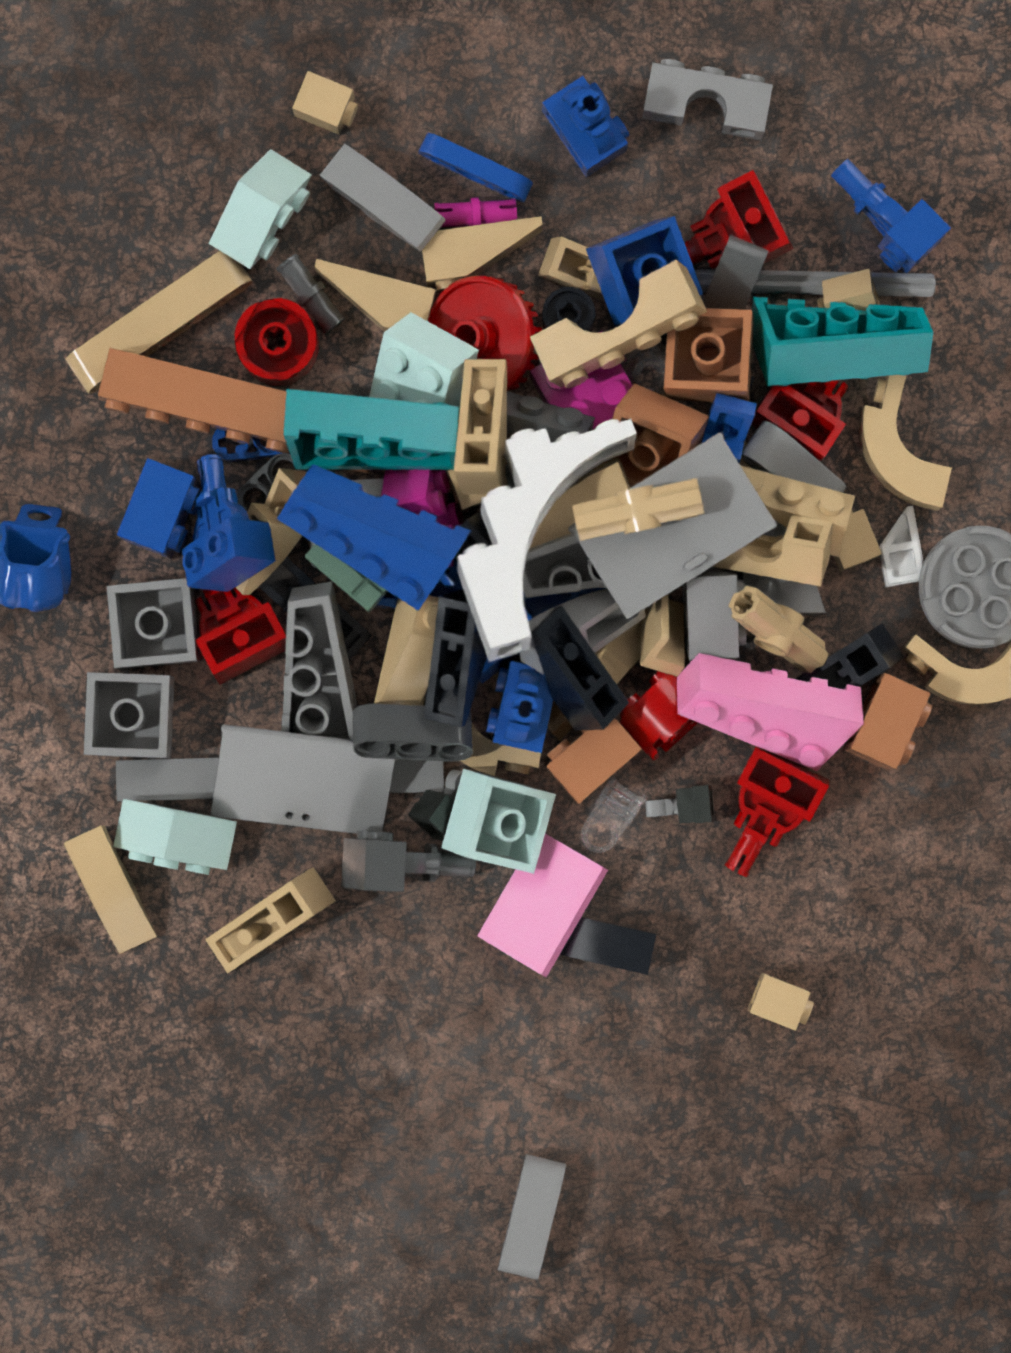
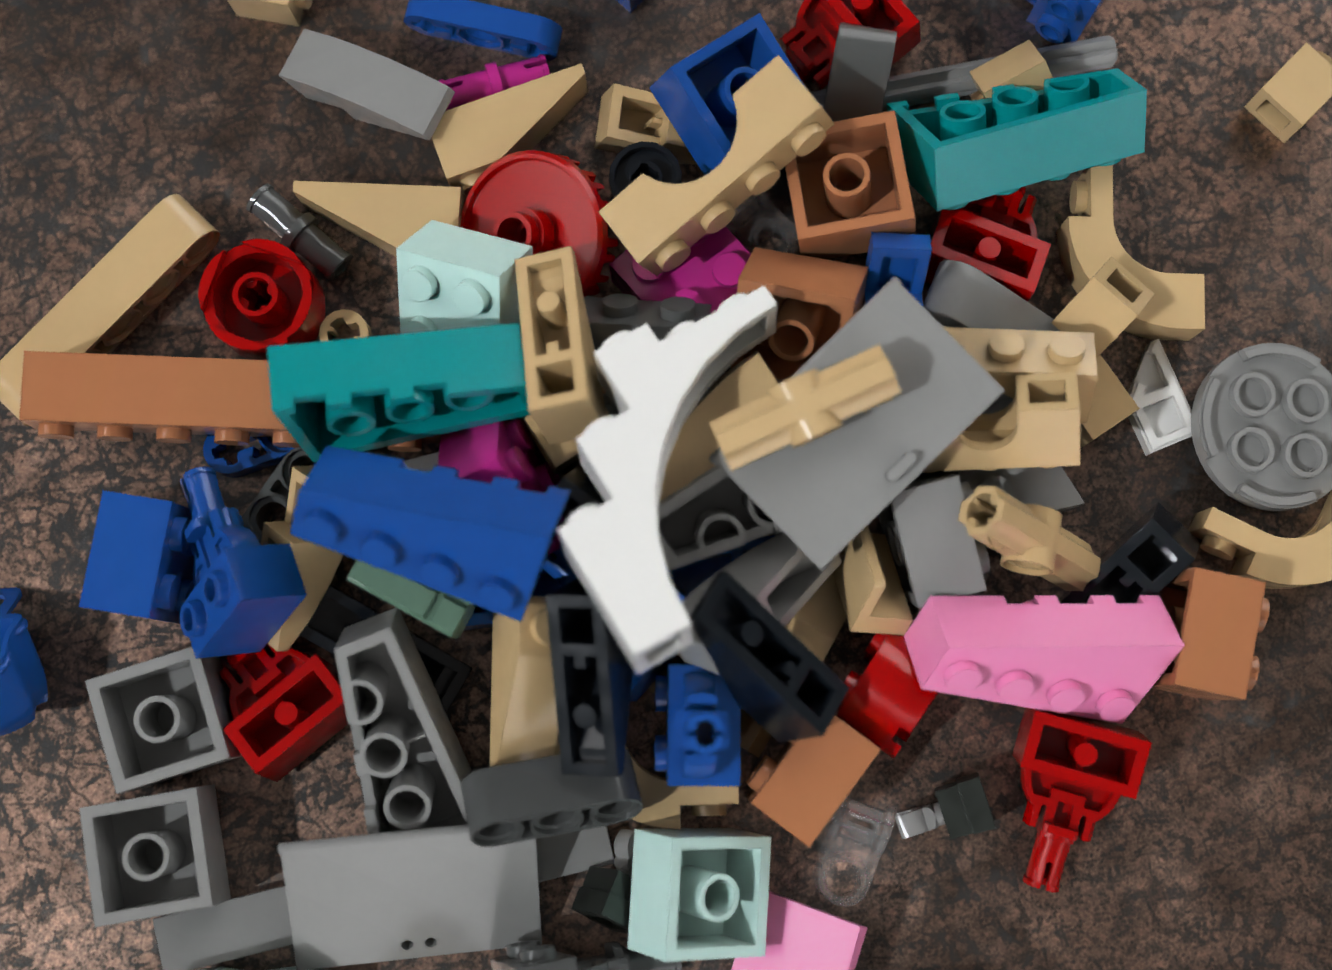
camera: 10 degrees left, 5 degrees down
light aqua brick [209,149,312,269] -> none
none -> tan bush [319,309,373,341]
none -> tan brick [1051,256,1155,358]

